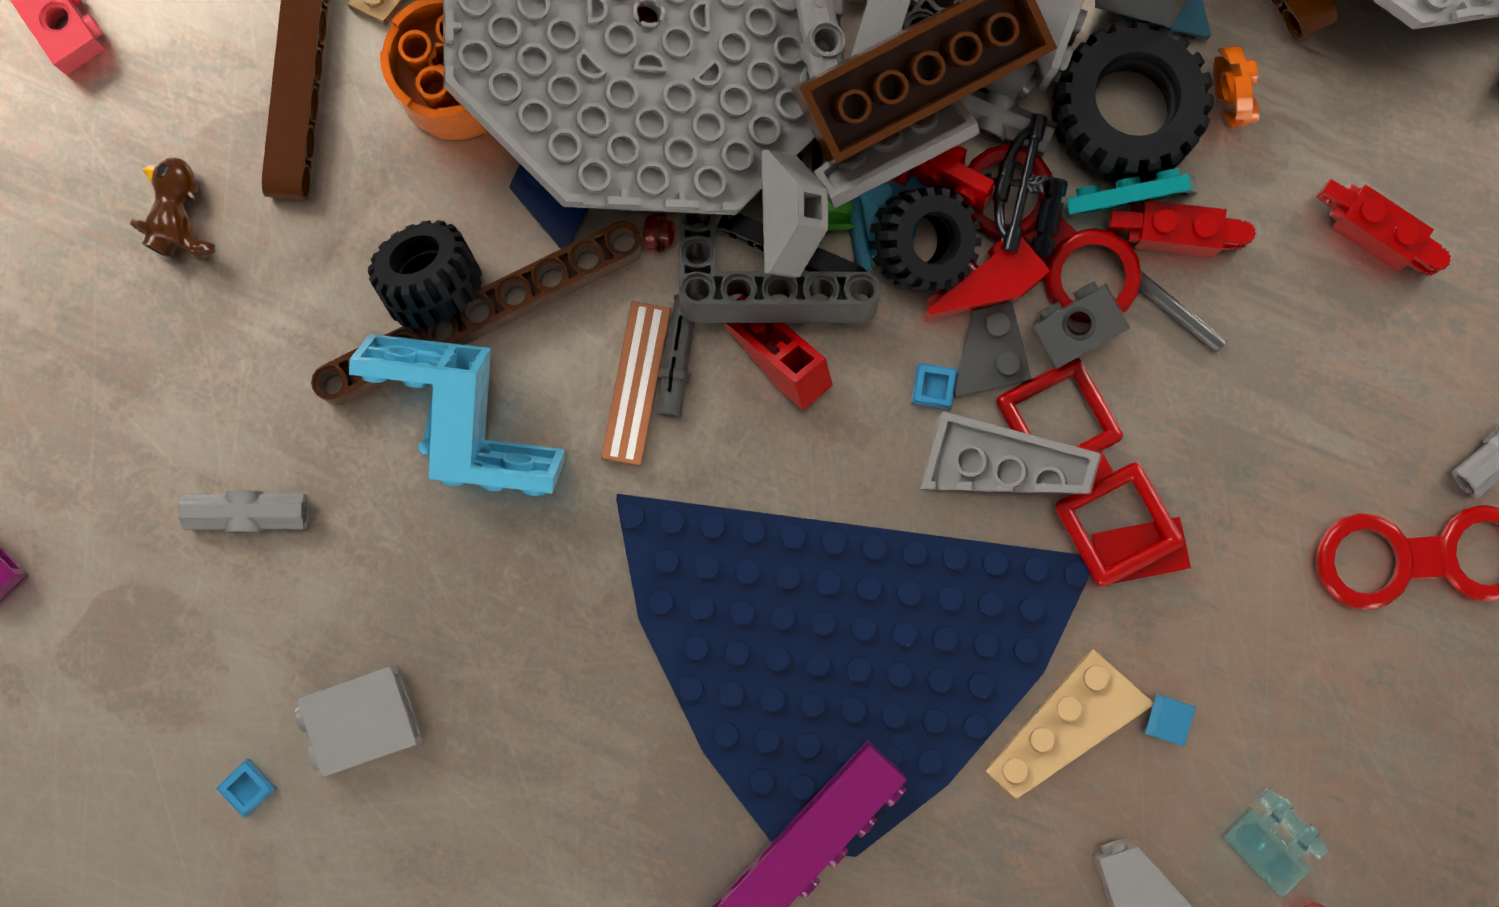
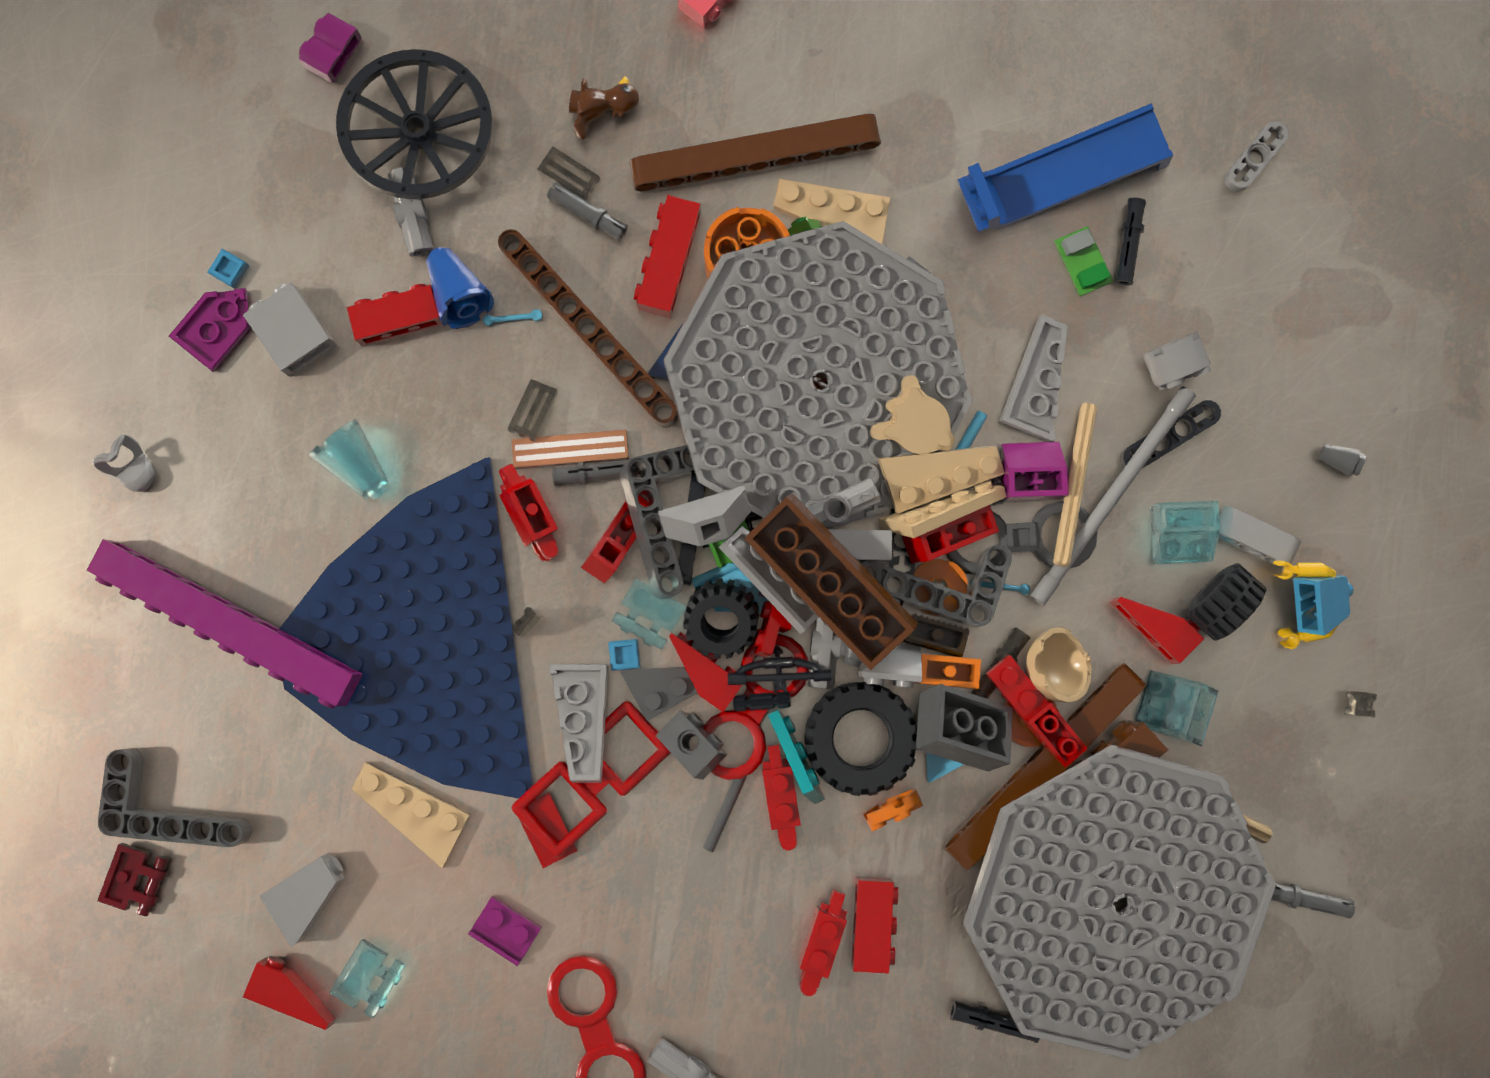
camera: 70 degrees right, 0 degrees up
medium azure bracket [349,334,565,496] -> none
black tyre [368,220,482,329] -> none
clear red plate [643,212,675,252] -> none
dark azure tile [1145,694,1196,746] -> none
none -> magenta tile [168,288,250,372]
none -> clear light blue cone [309,419,388,501]
none -> black wheel [336,49,493,199]
none -> red brick [346,284,442,346]
none -> blue cone [426,247,494,329]
none -> magenta plate [468,896,542,966]
none -> red hinge [498,464,559,562]
none -> clear smoke tile [508,379,558,442]
none -> clear smoke tile [512,607,544,637]
none -> clear smoke tile [537,146,600,200]
none -> dark grey pin [547,182,628,241]
none -> clear light blue plate [612,578,686,650]
none -> red brick [633,195,701,319]
none -> red brick [851,876,899,974]

